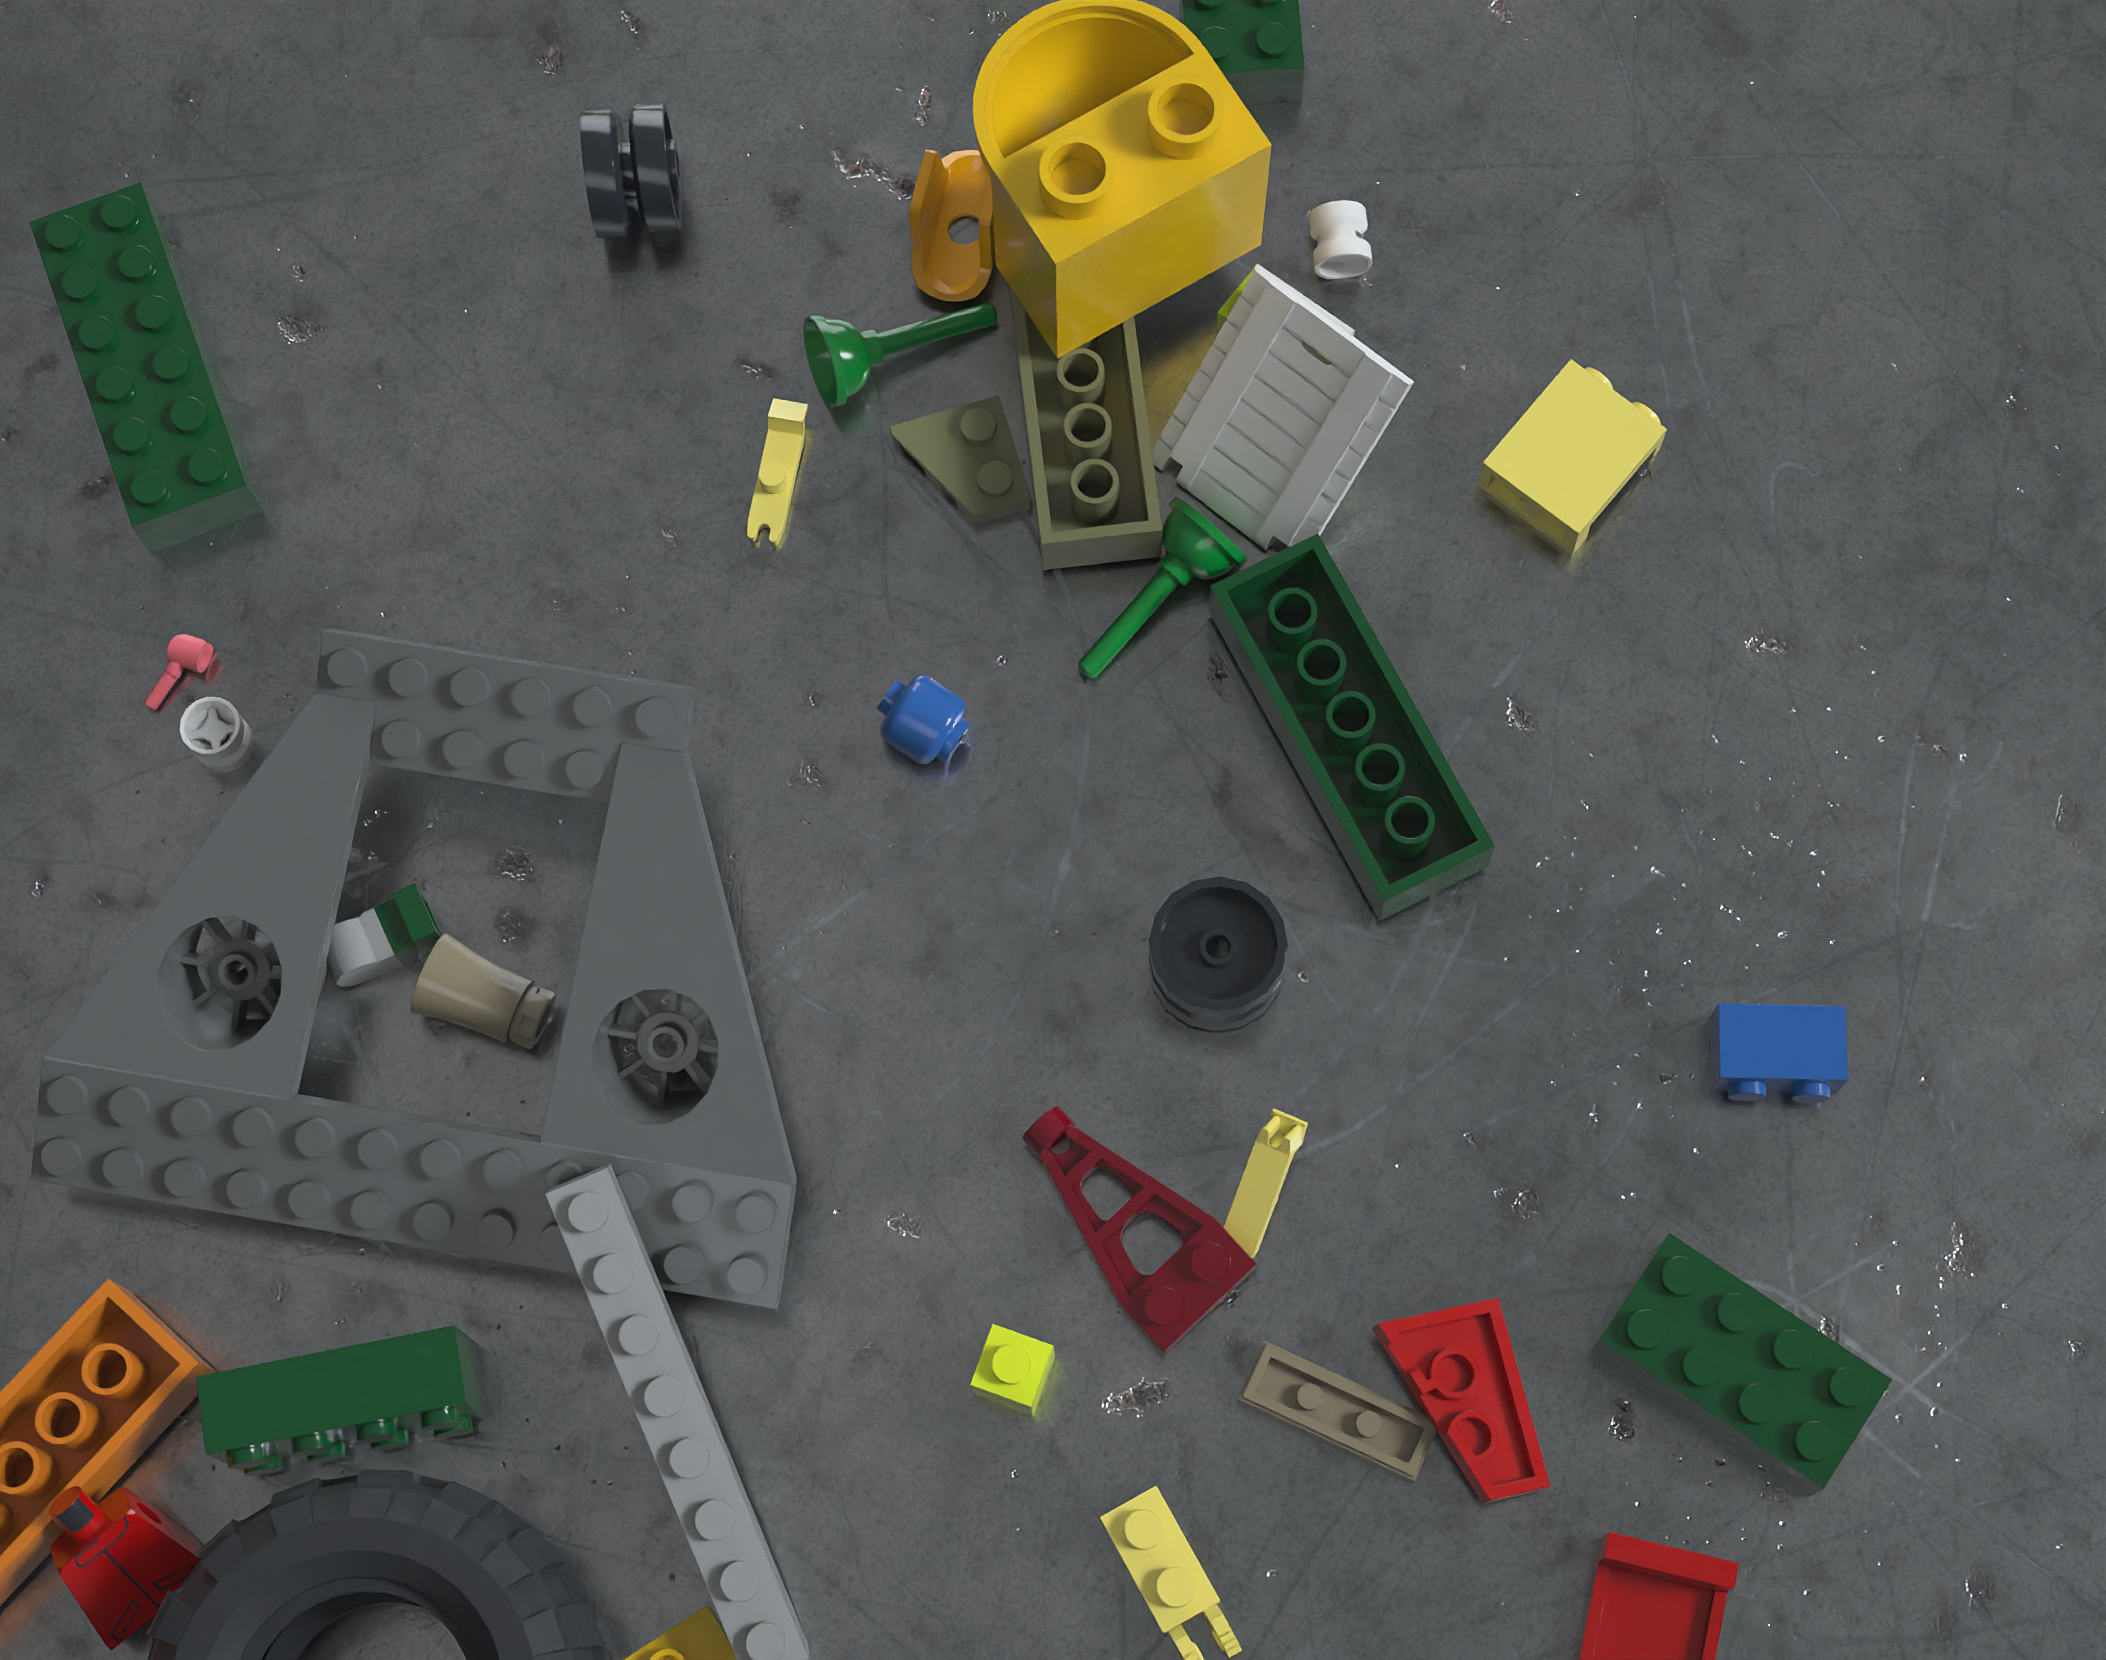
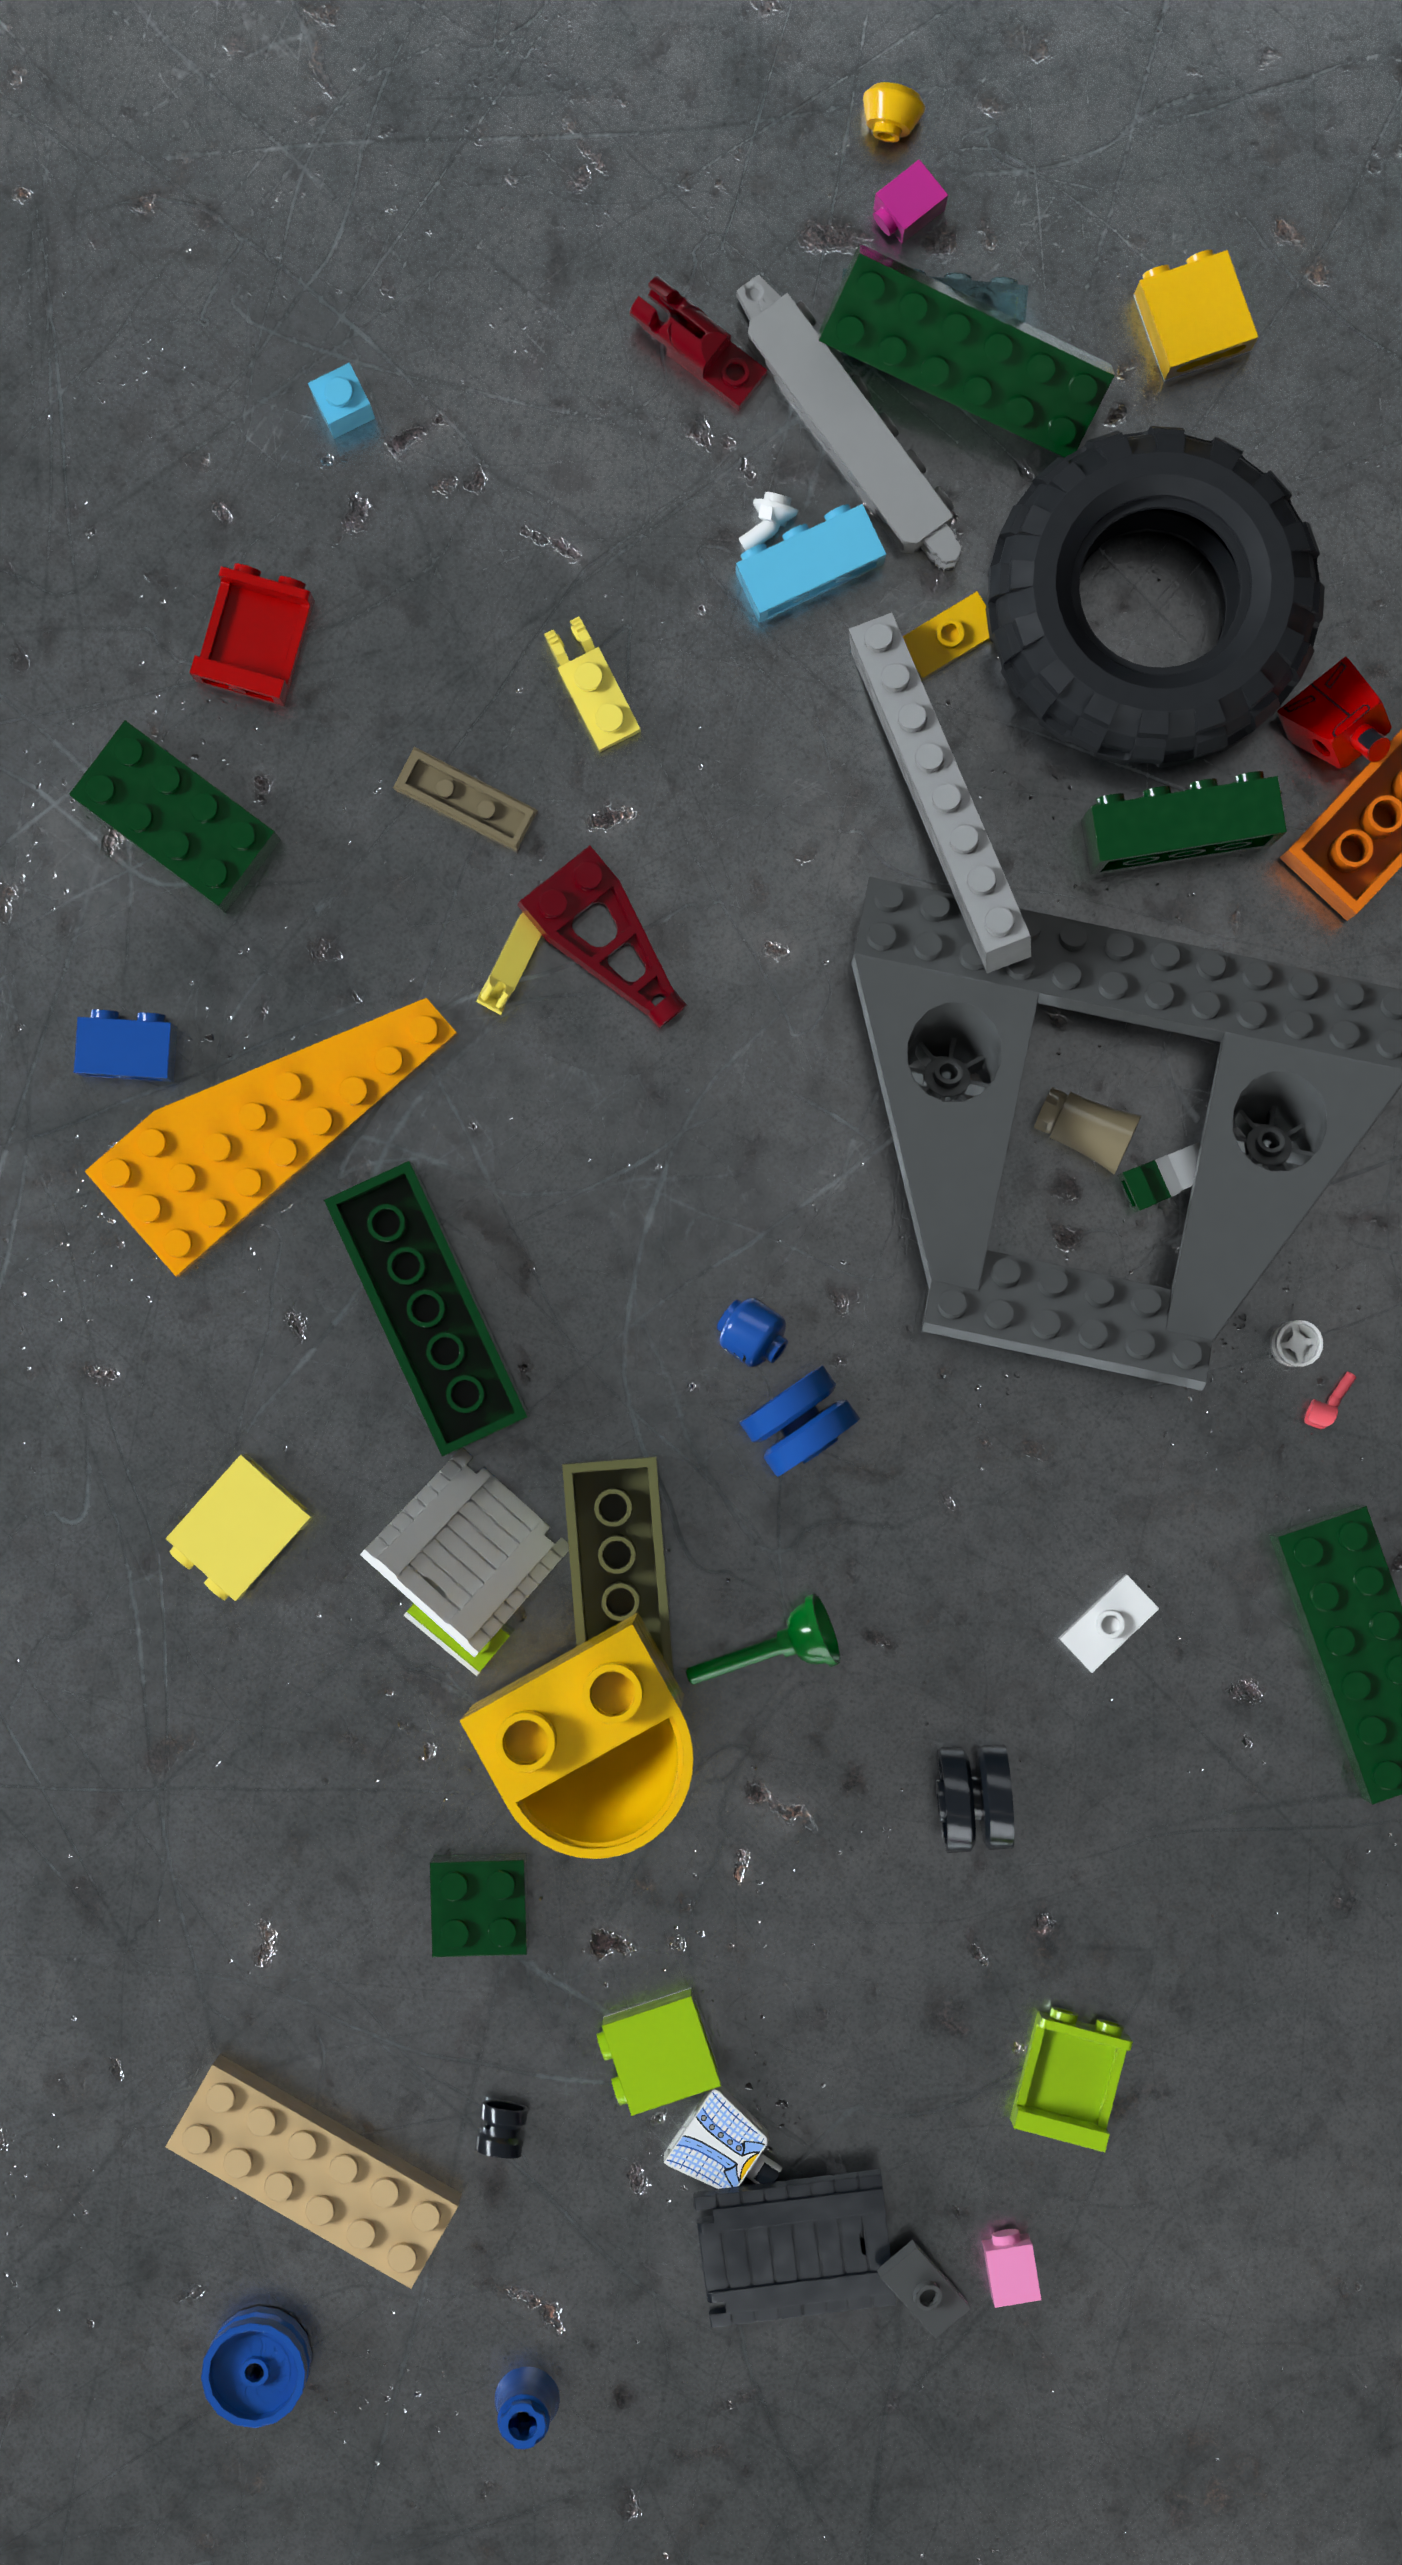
camera: 175 degrees right, 15 degrees up
light yellow piece [747,398,808,546] -> none
olive wing [889,395,1033,525] -> none
light orange piece [909,149,995,302] -> none
neon yellow brick [970,1324,1055,1417] -> none
green piece [1077,497,1248,679] -> none
black wheel [1149,876,1288,1031] -> none
white wheel [1308,200,1373,280] -> none
red wing [1372,1298,1550,1504] -> none
none -> light orange wing [85,998,458,1277]
none -> blue wheel [740,1365,860,1477]
none -> white plate [1059,1574,1159,1673]

